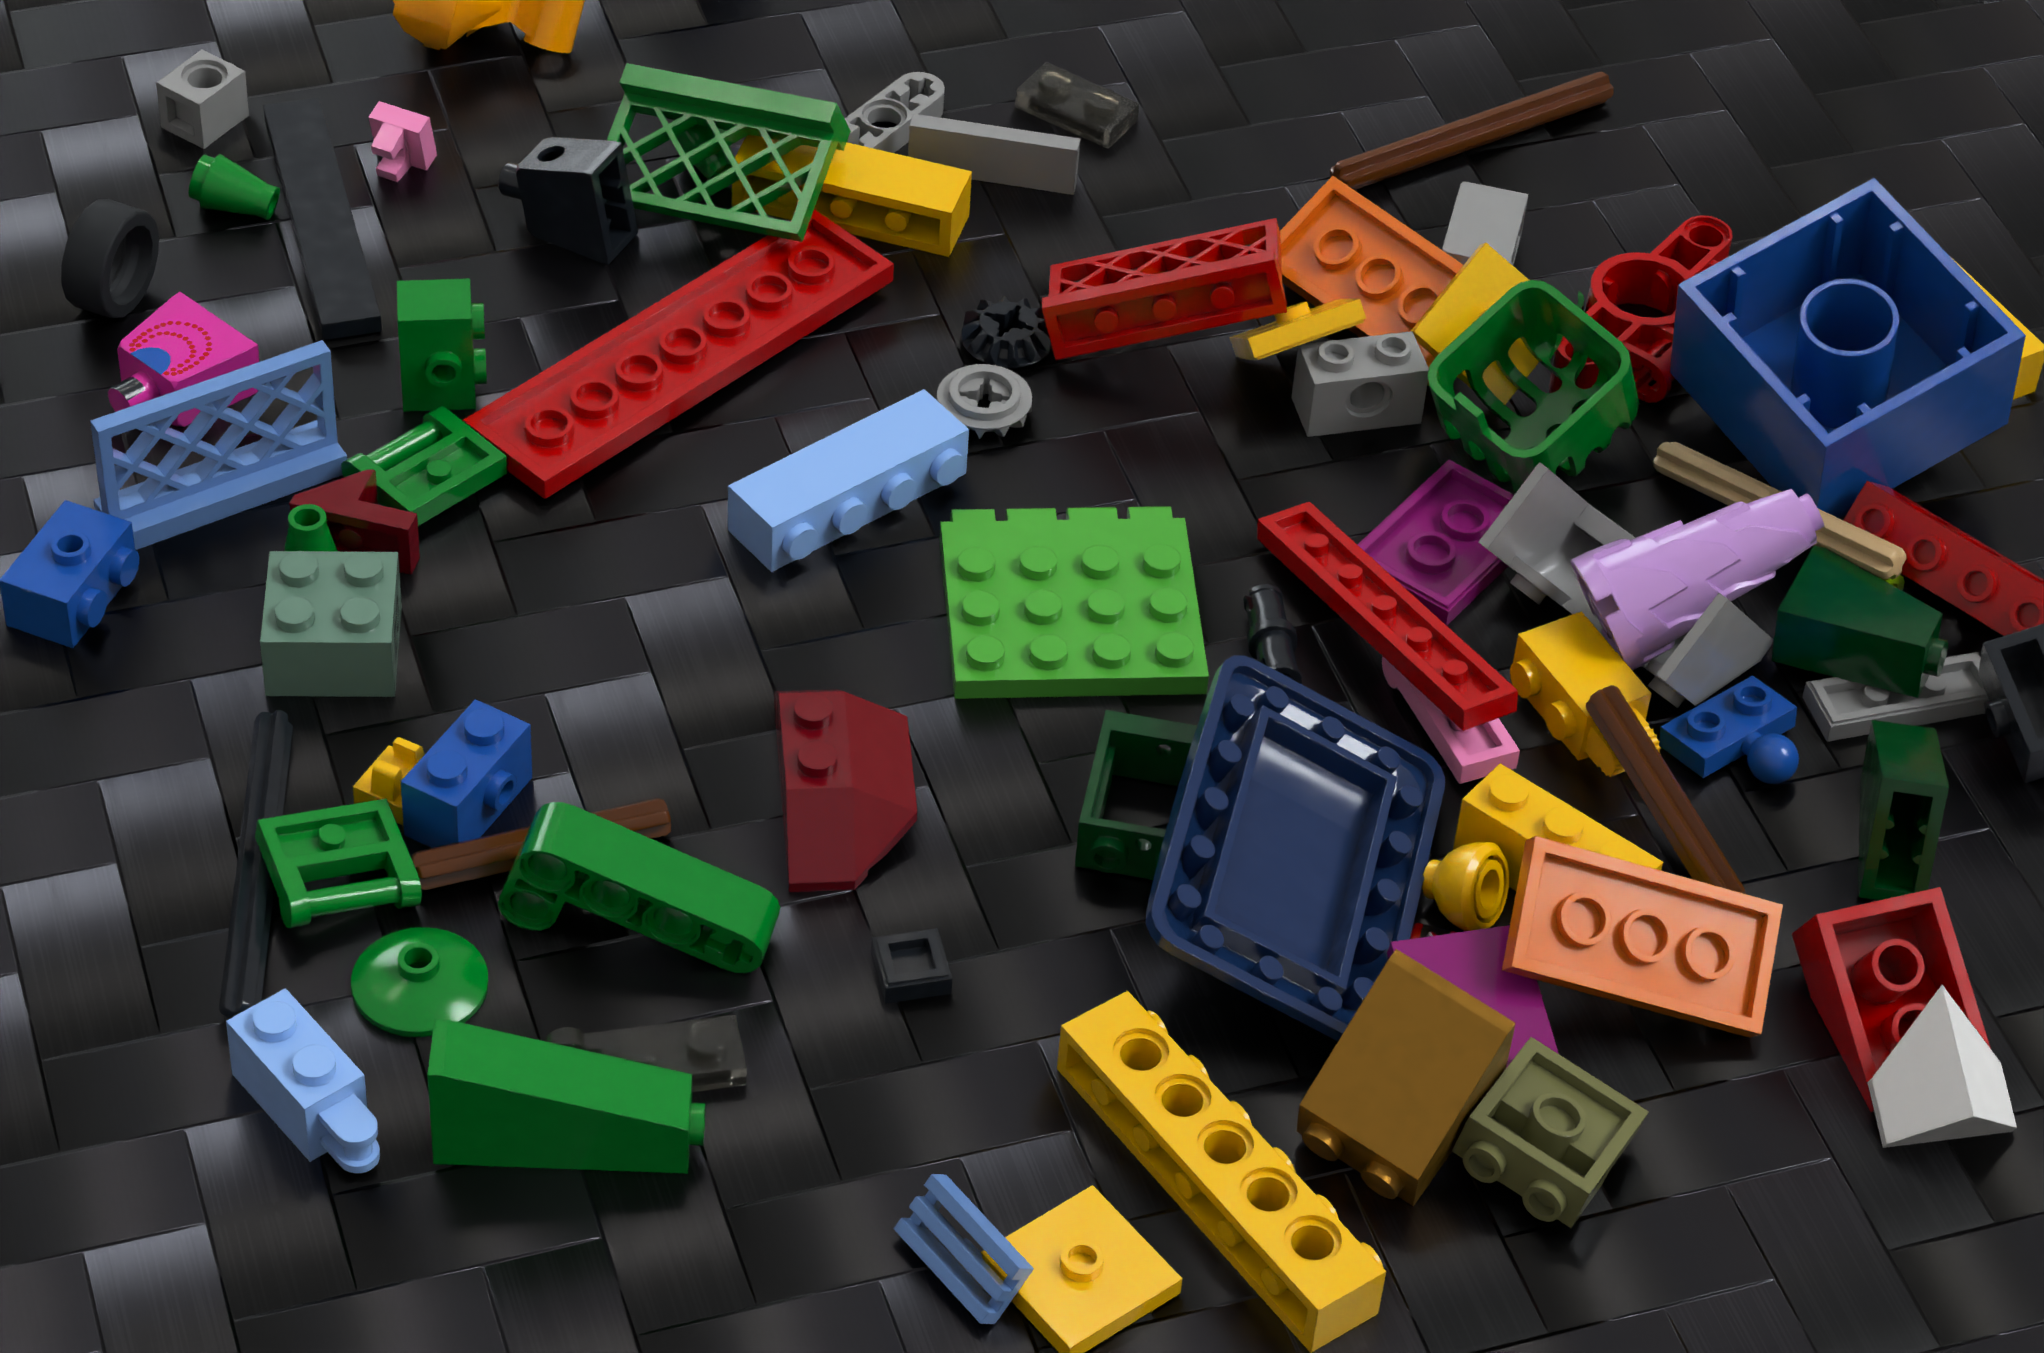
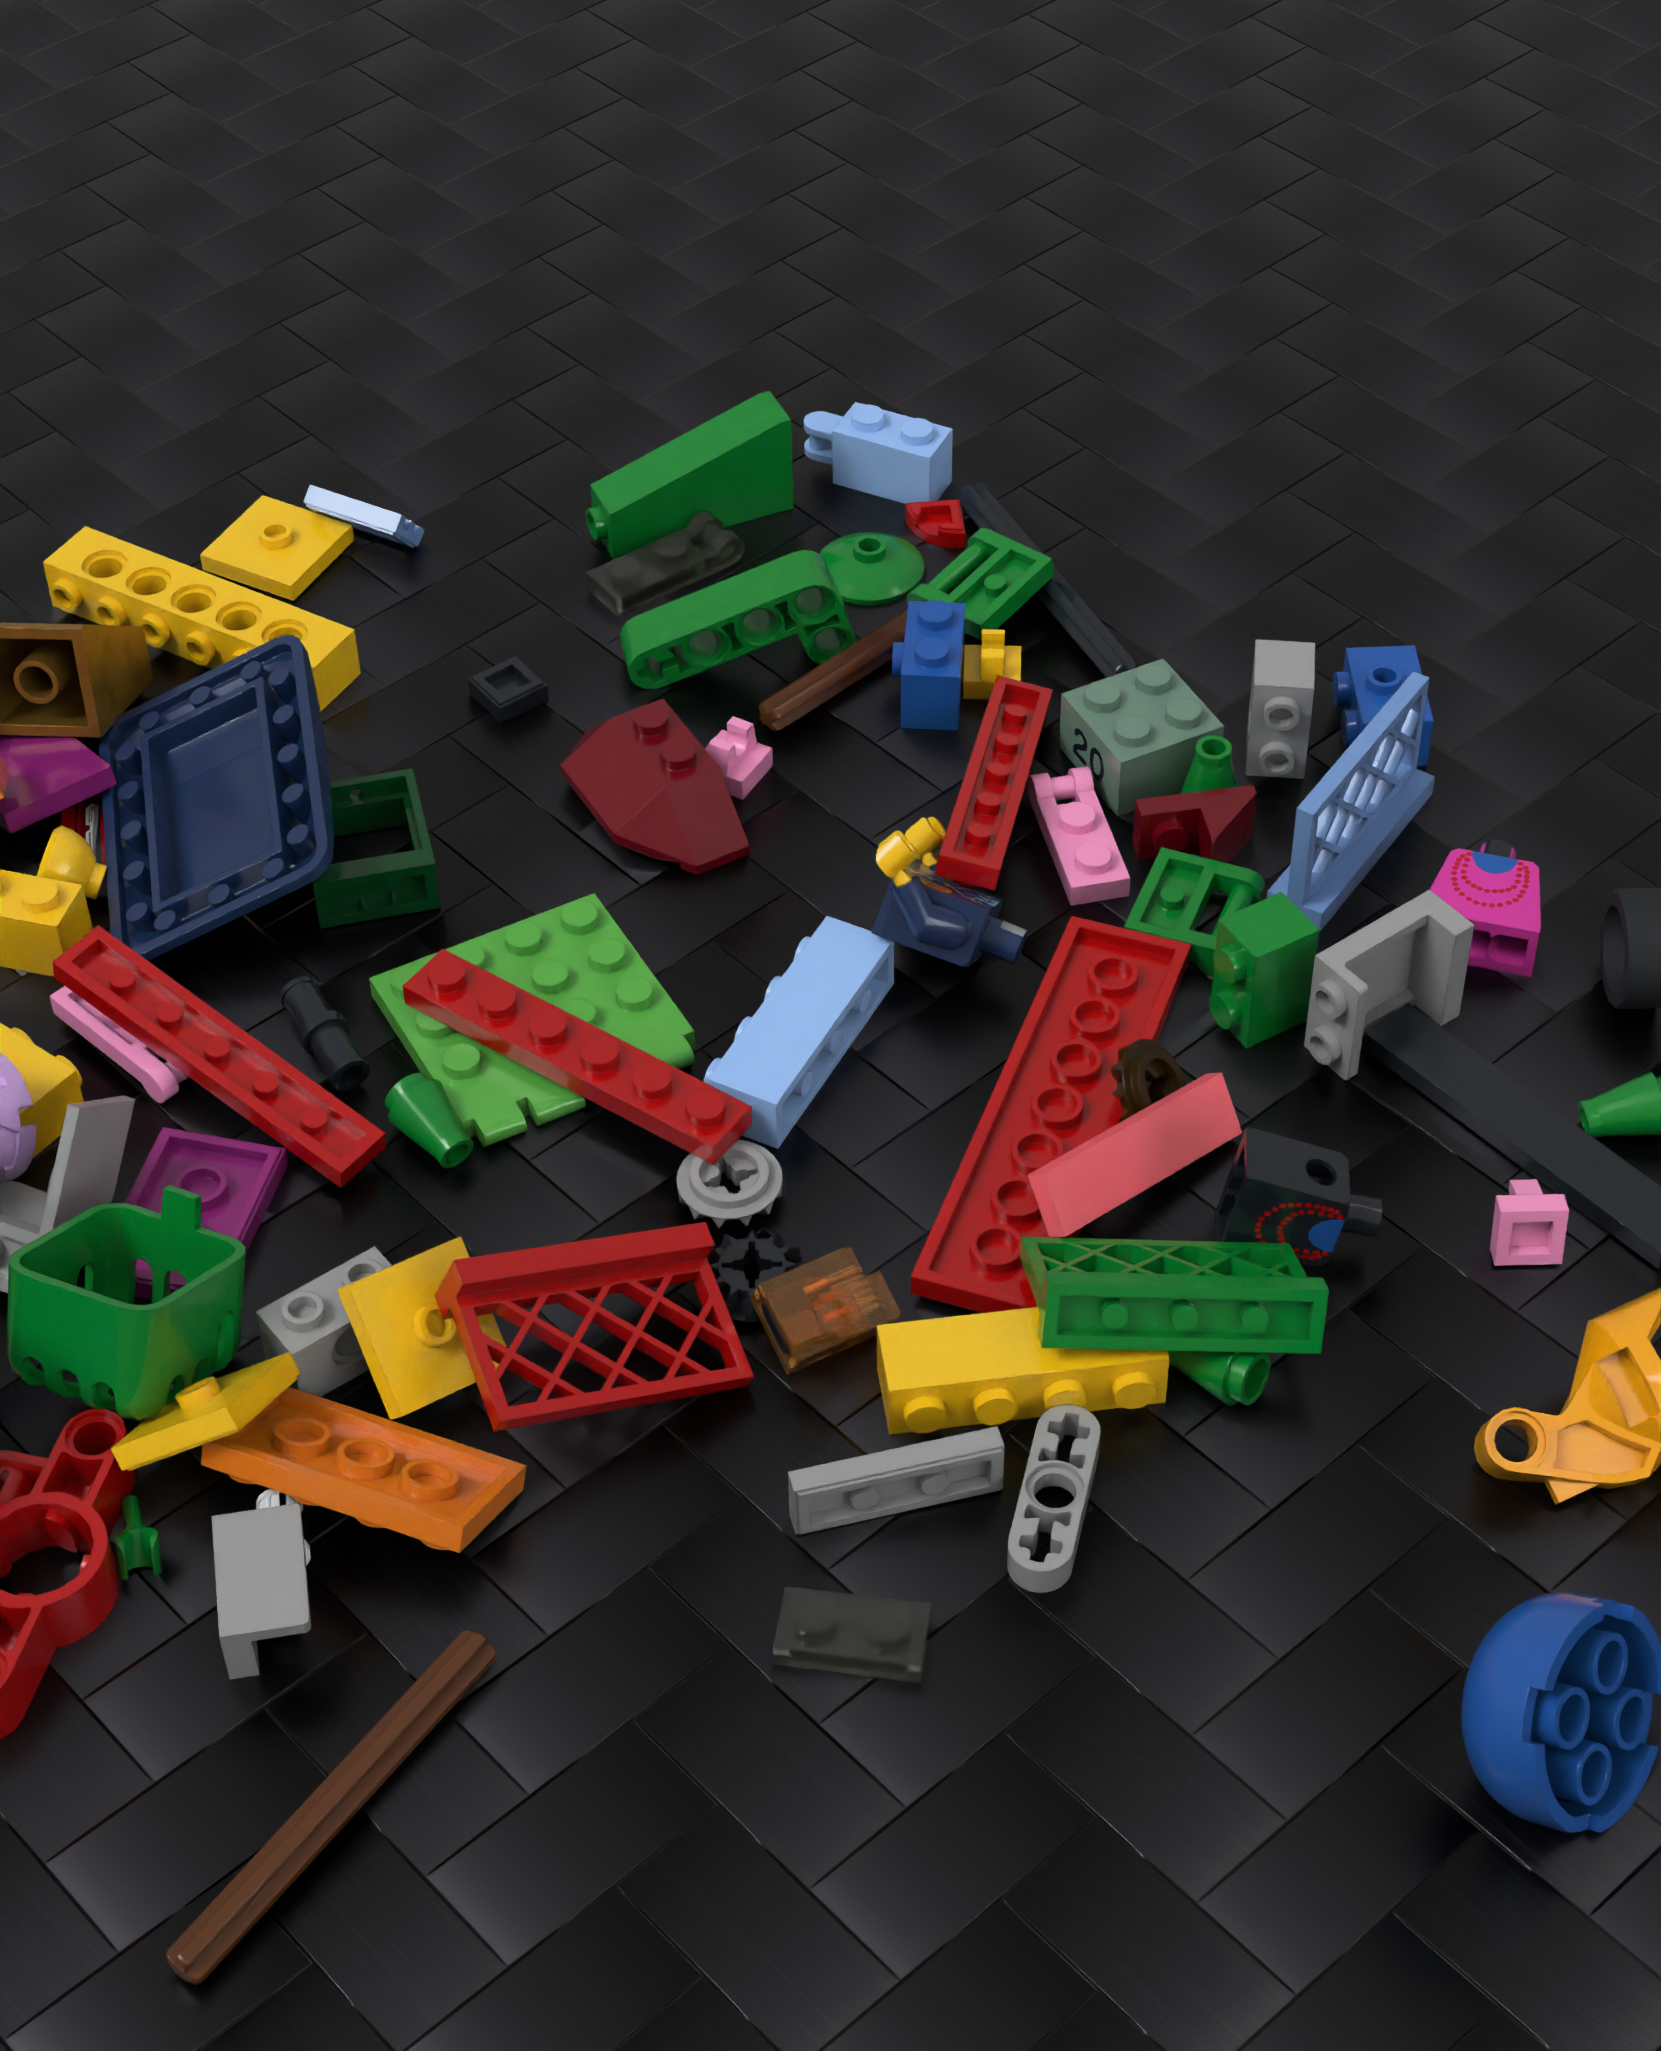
camera: 160 degrees right, 0 degrees up
none -> green cone [385,1072,474,1168]
none -> red plate [402,948,752,1165]
none -> bright pink tile [705,716,773,800]
none -> clear orange piece [750,1247,901,1375]
none -> dark blue torso [871,817,1028,967]
none -> red tile [905,500,966,549]
none -> red plate [934,675,1053,891]
none -> bright pink plate [1028,766,1130,906]
none -> coral tile [1028,1072,1242,1237]
none -> dark brown gear [1111,1039,1186,1120]
none -> light grey brick [1245,639,1315,779]
none -> light grey panel [1304,890,1474,1080]

